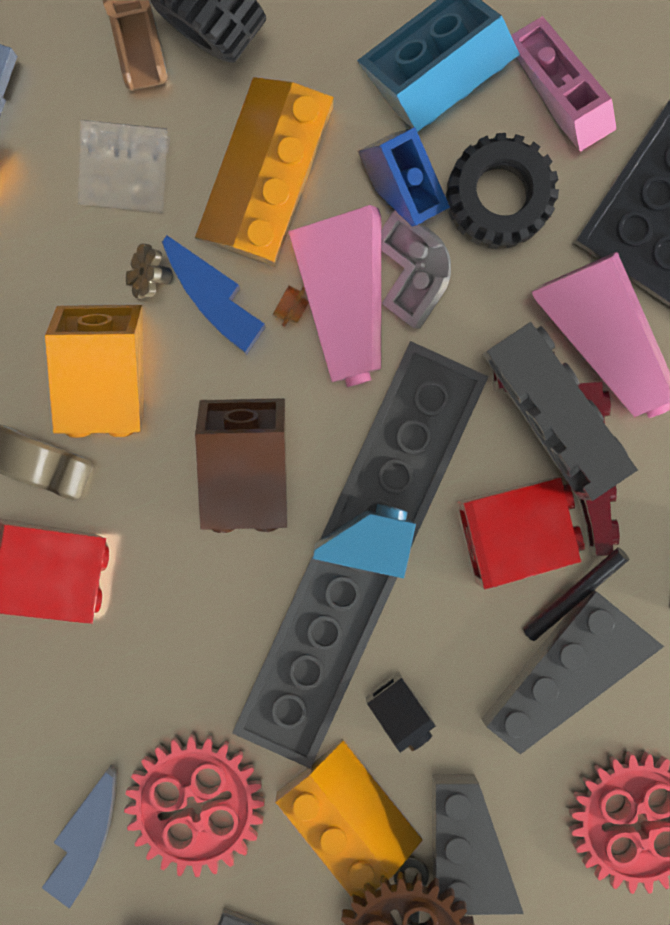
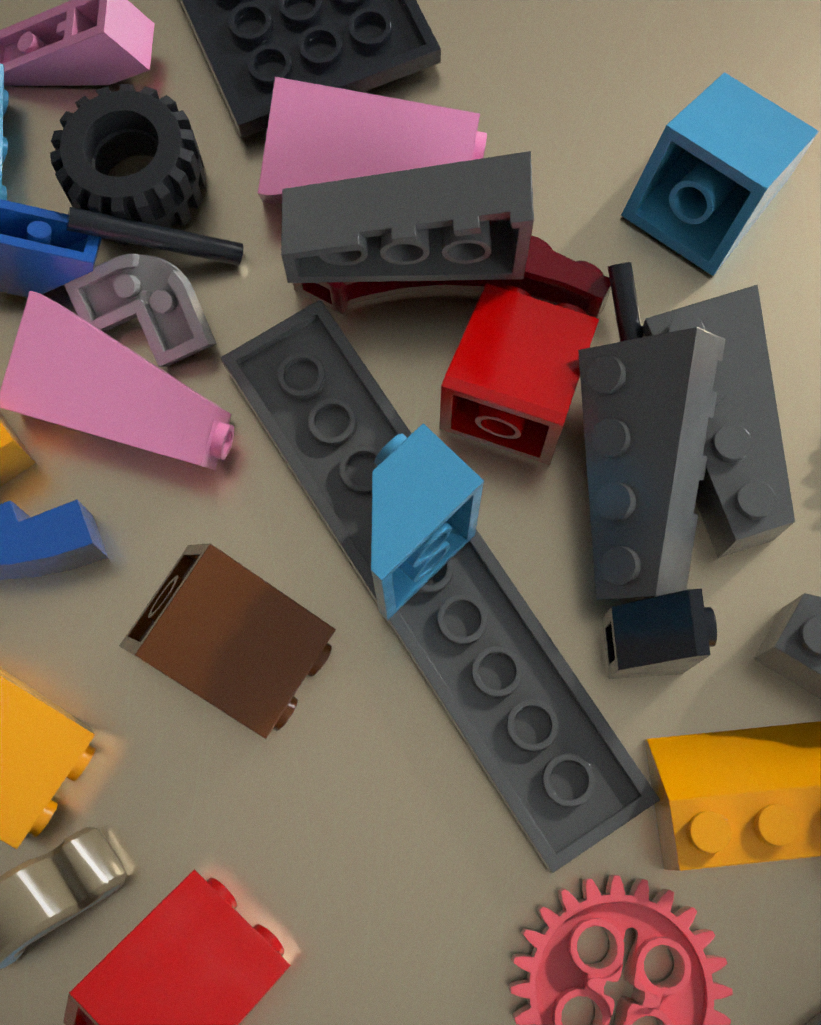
camera: 55 degrees left, 15 degrees down
clear orange plate [272,285,309,327] -> none
none -> black bar [66,207,243,266]
none -> dark grey wedge [578,327,726,600]

